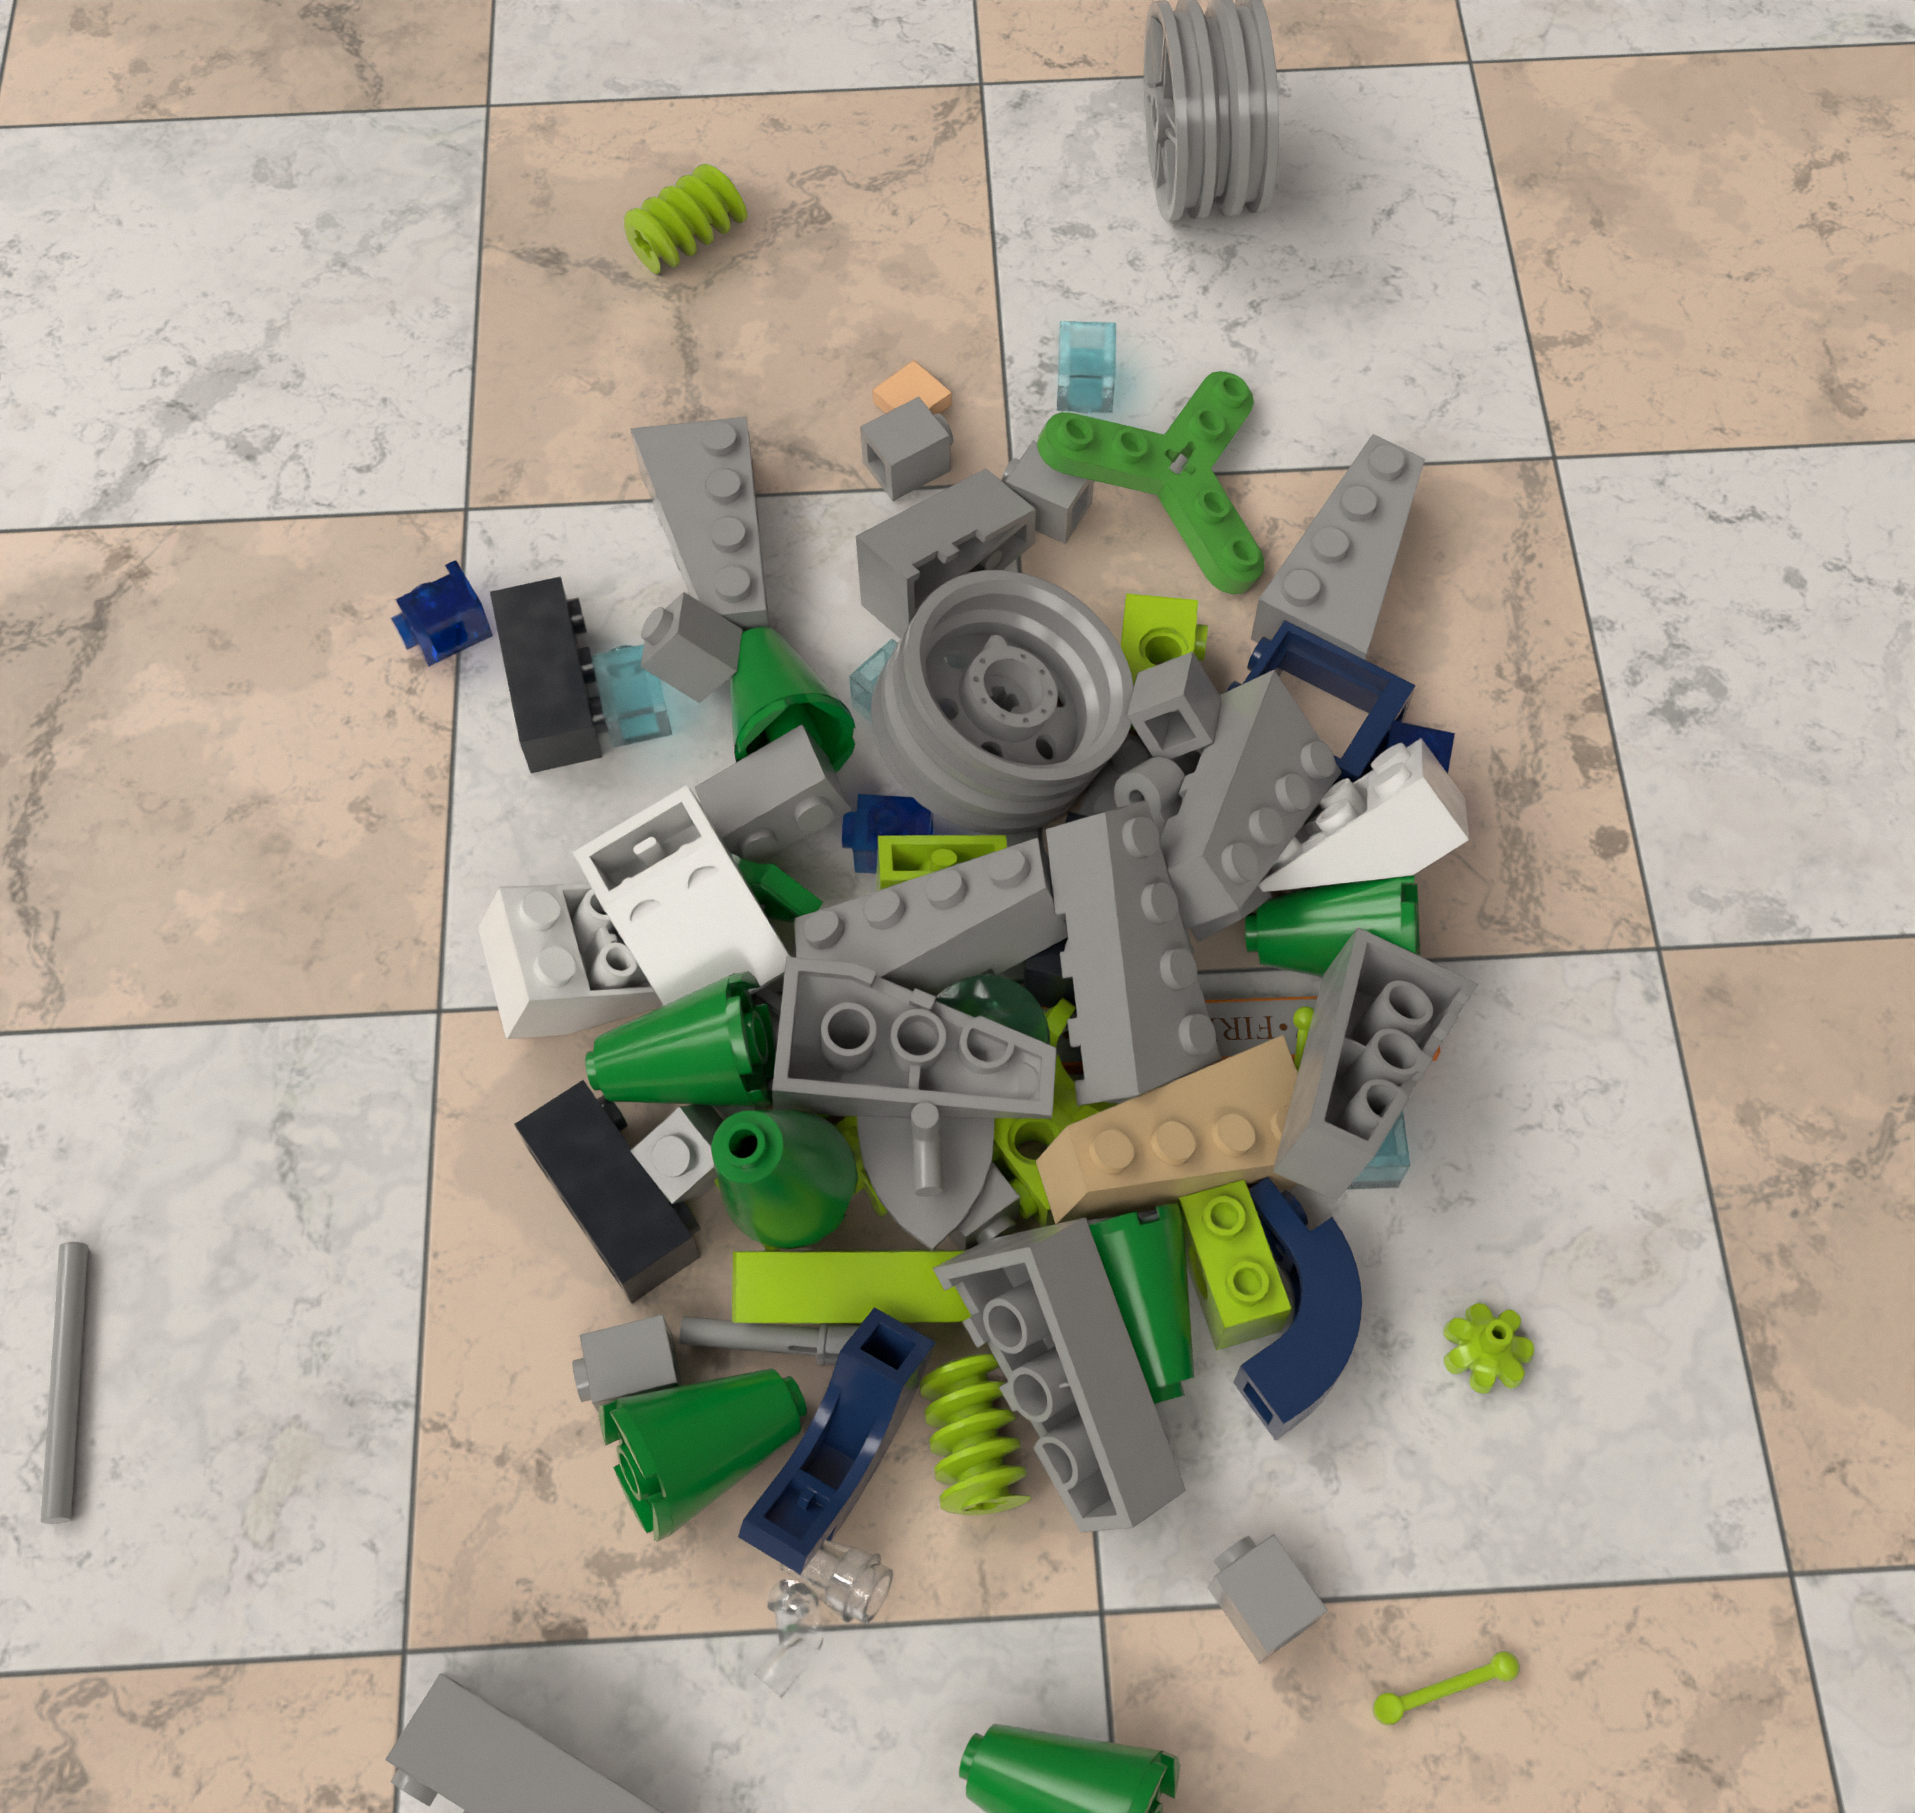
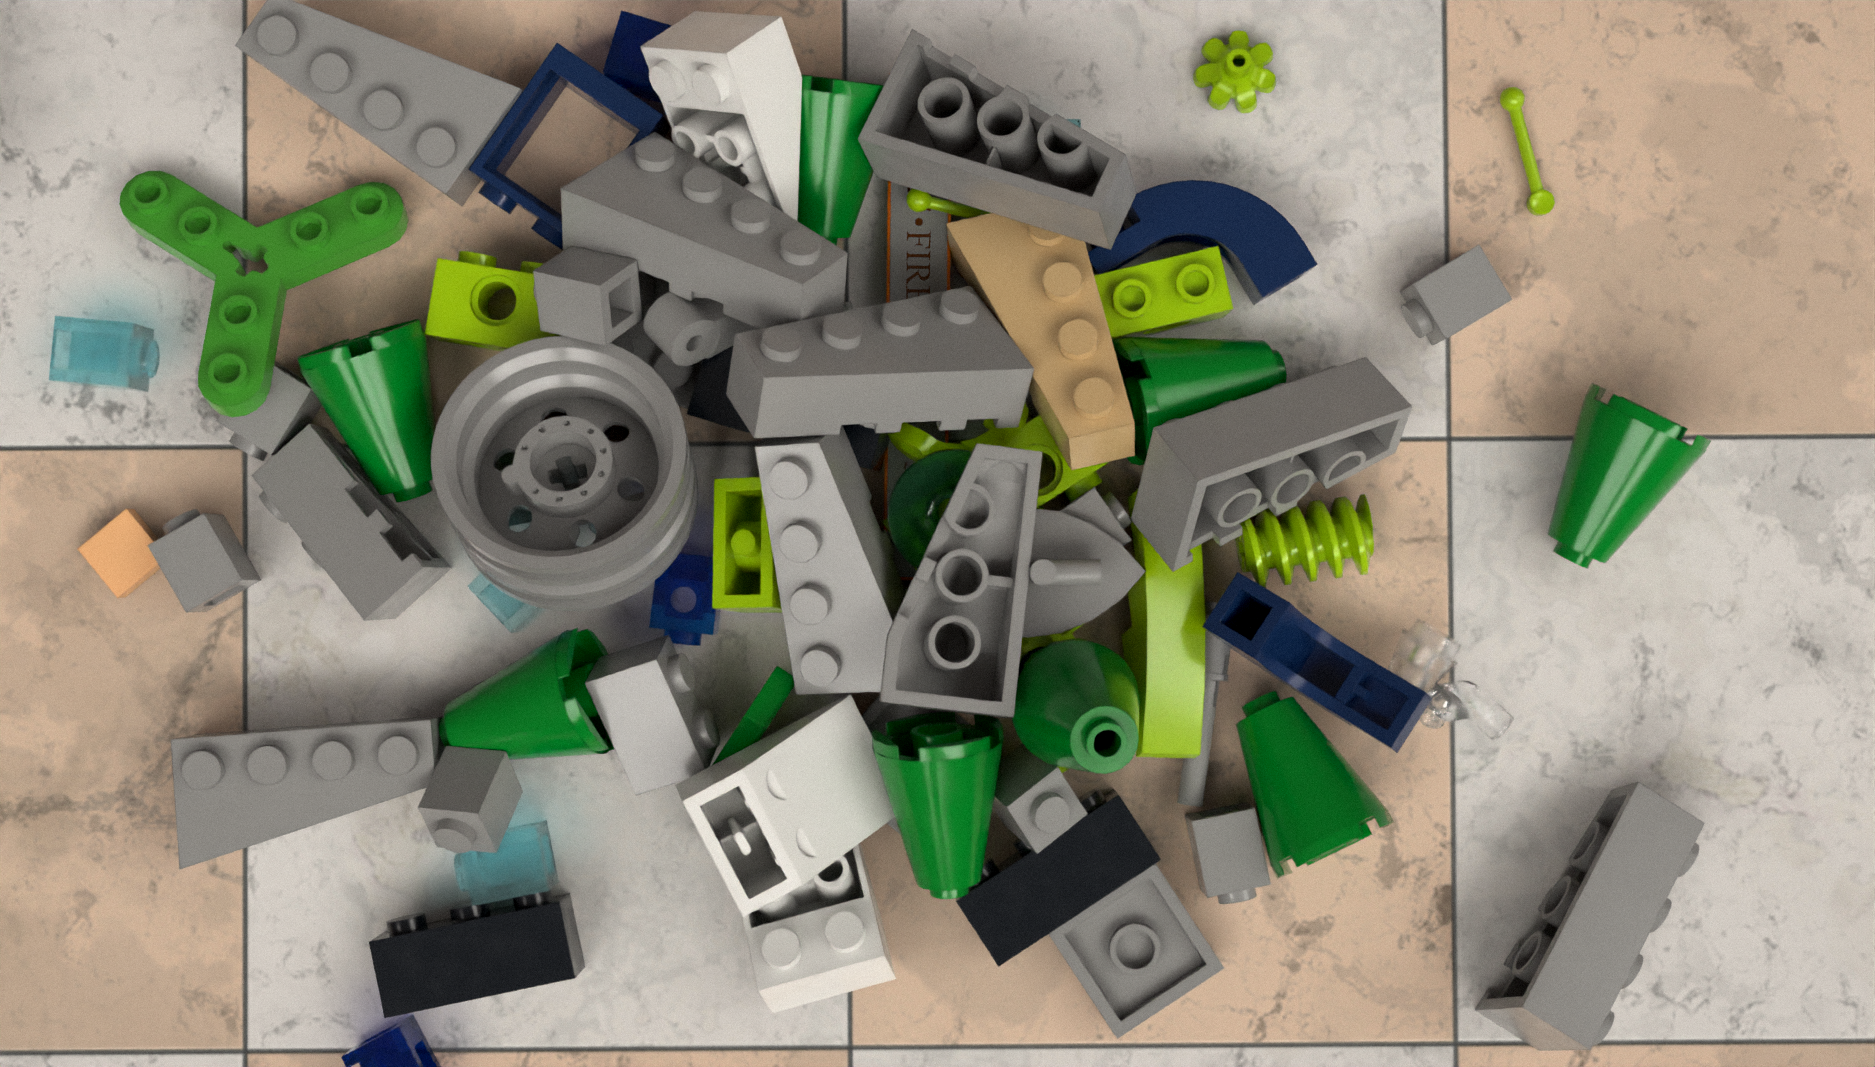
camera: 85 degrees left, 25 degrees up
none -> green cone [297,319,436,503]
none -> light grey plate [1049,864,1224,1039]

